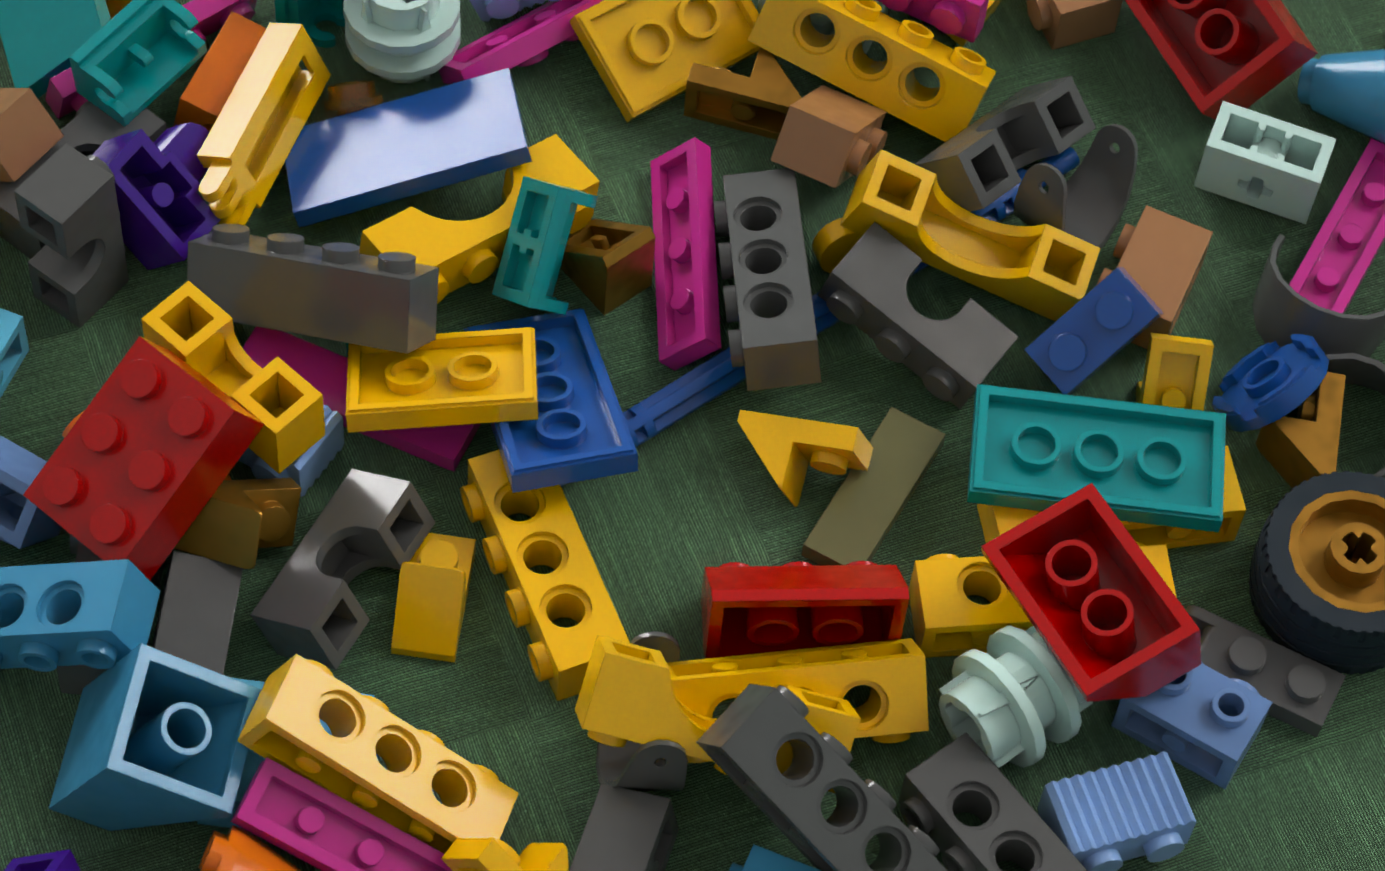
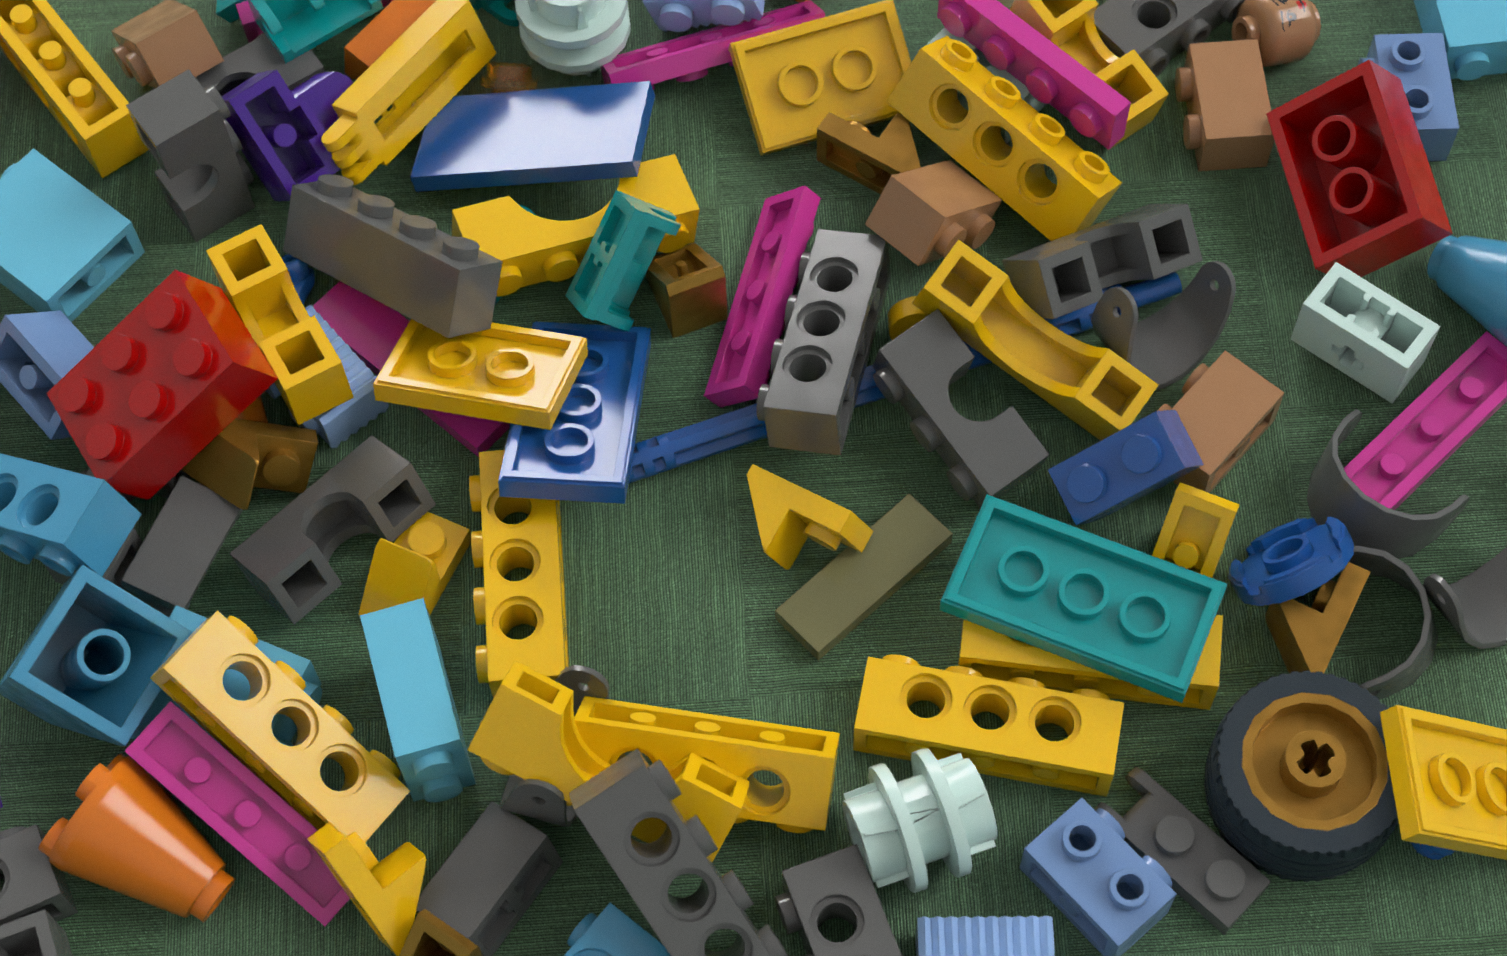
camera: 25 degrees right, 5 degrees up
red slope [701,561,909,659] -> none
red slope [981,483,1201,702] -> none
none -> medium azure brick [360,598,476,802]

